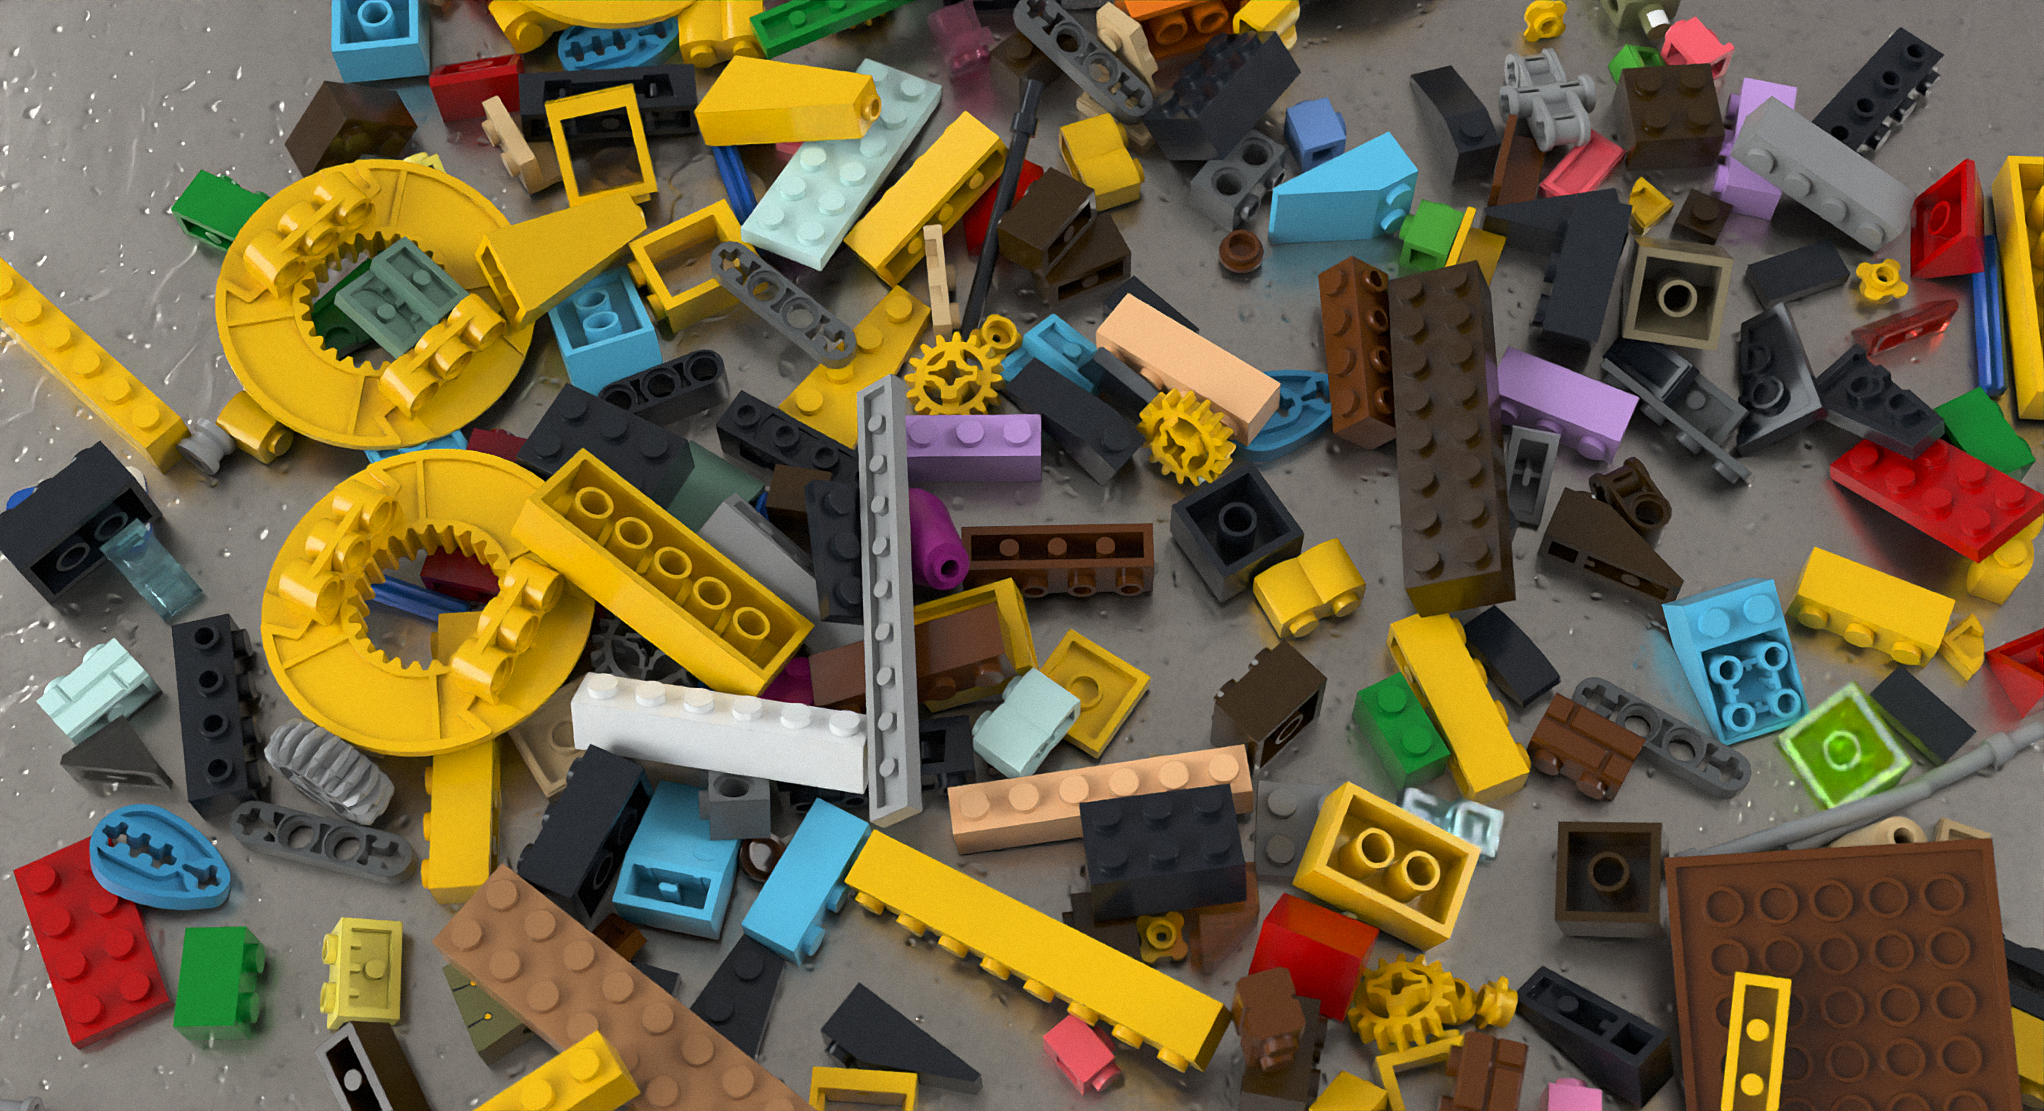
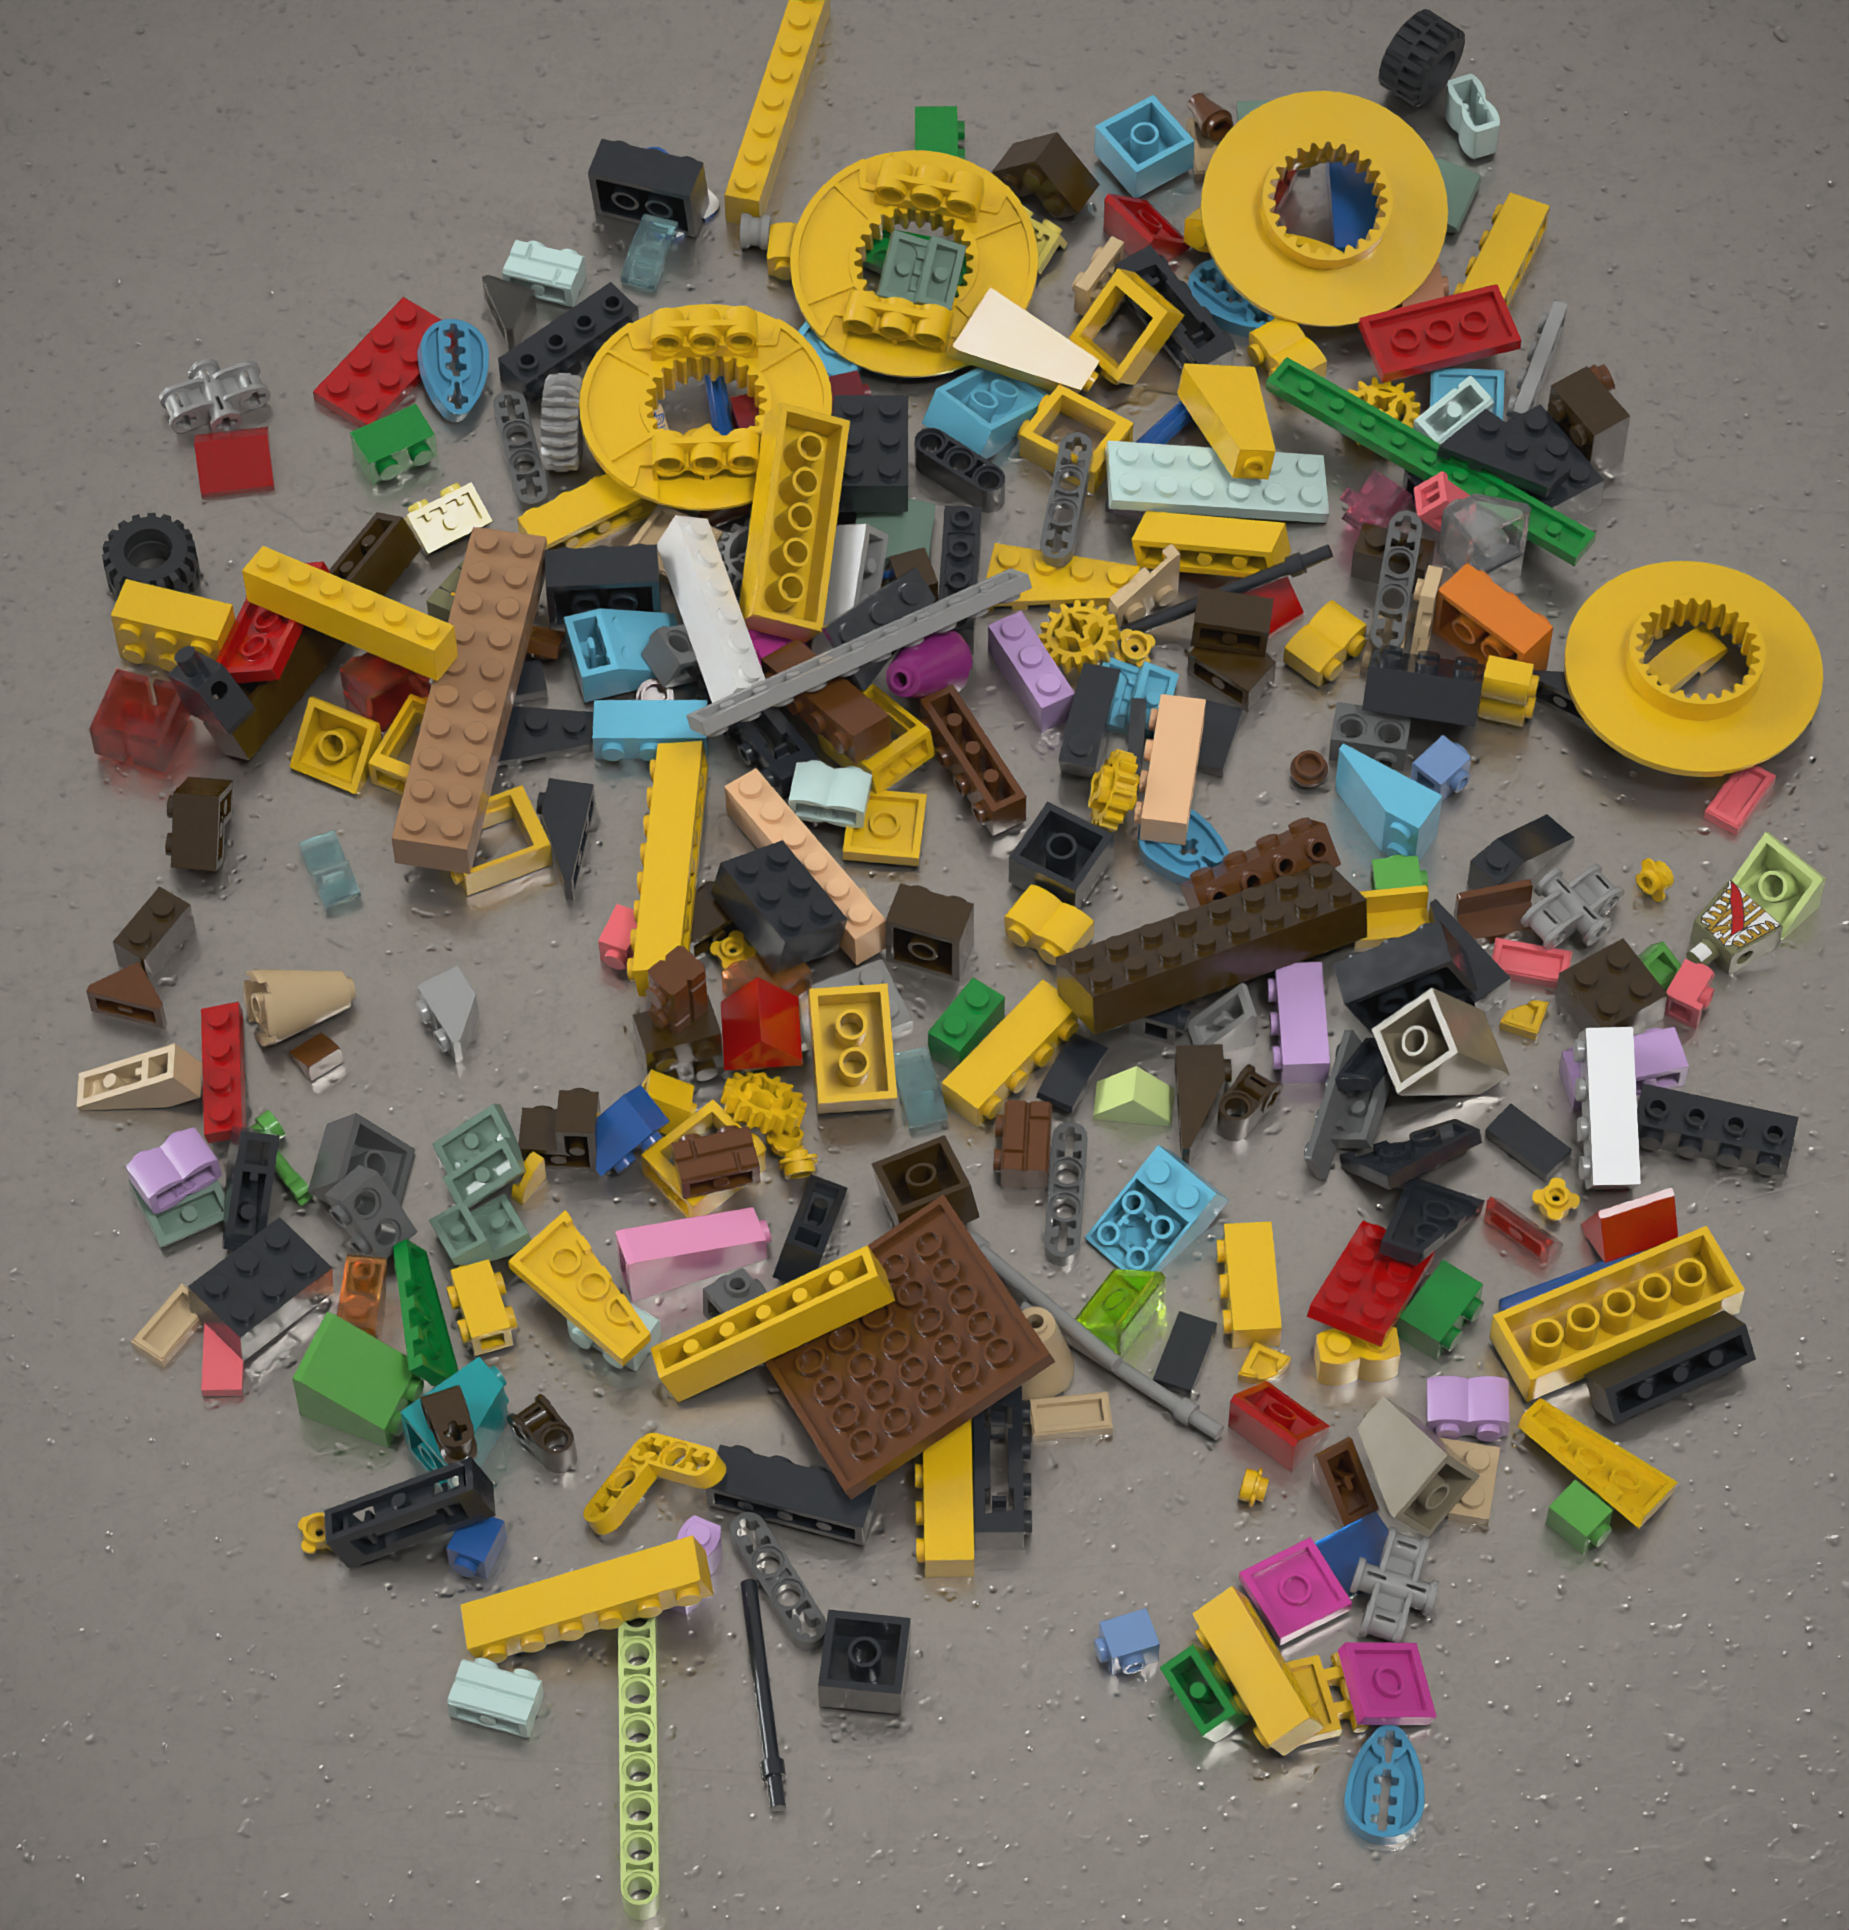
camera: 60 degrees right, 5 degrees down
dark brown plate [1672,189,1733,245] -> none
none -> yellowish green slope [1093,1066,1175,1127]

